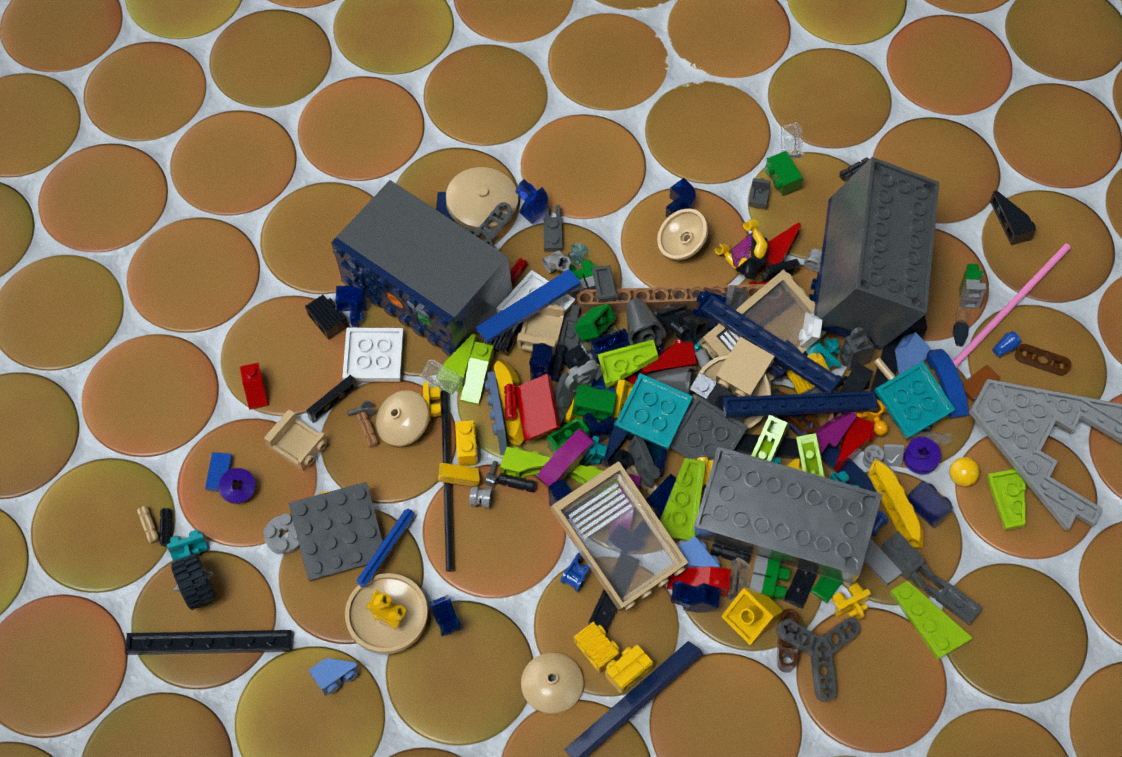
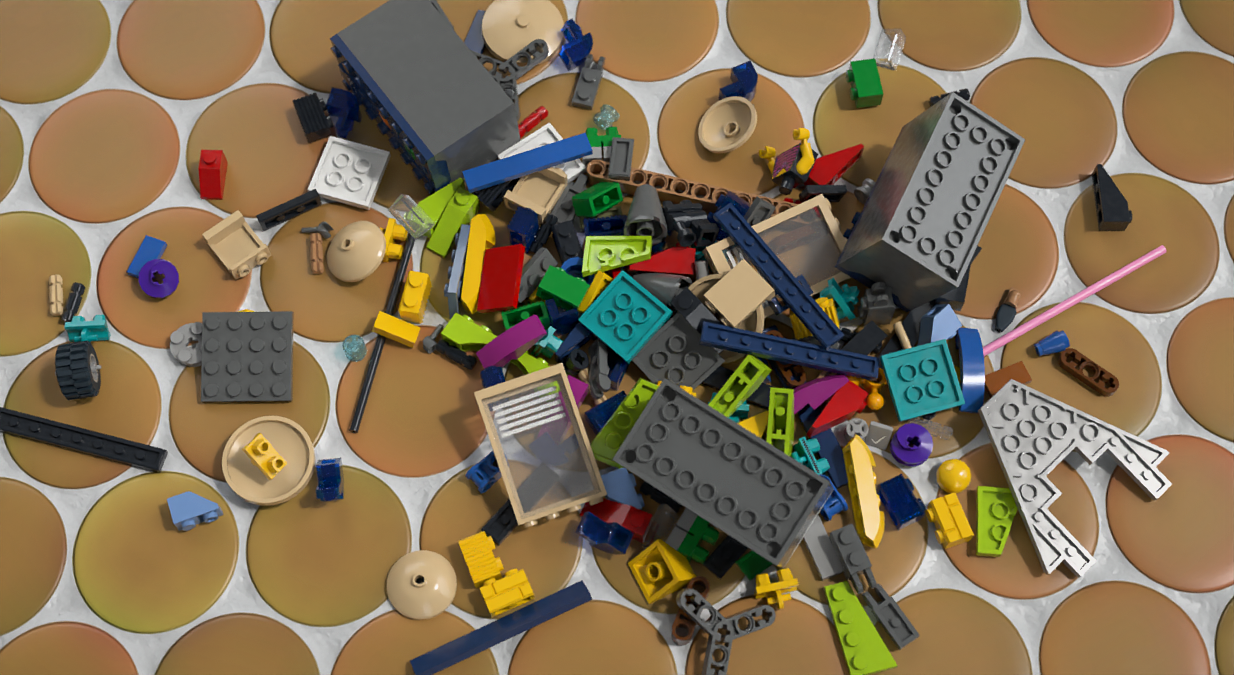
camera: 15 degrees right, 5 degrees up
blue axle [356,509,415,588] -> none
light grey wheel [469,486,492,508] -> none
red axle [504,384,517,421] -> none
light grey piece [542,250,571,273] -> none
light grey plate [565,359,602,392] -> none
dark grey bracket [748,178,771,209] -> none
white wing [799,312,823,349] -> none
light grey hips [959,264,986,309] -> none
none -> clear light blue wheel [342,335,367,362]
none -> yellow brick [926,493,974,549]

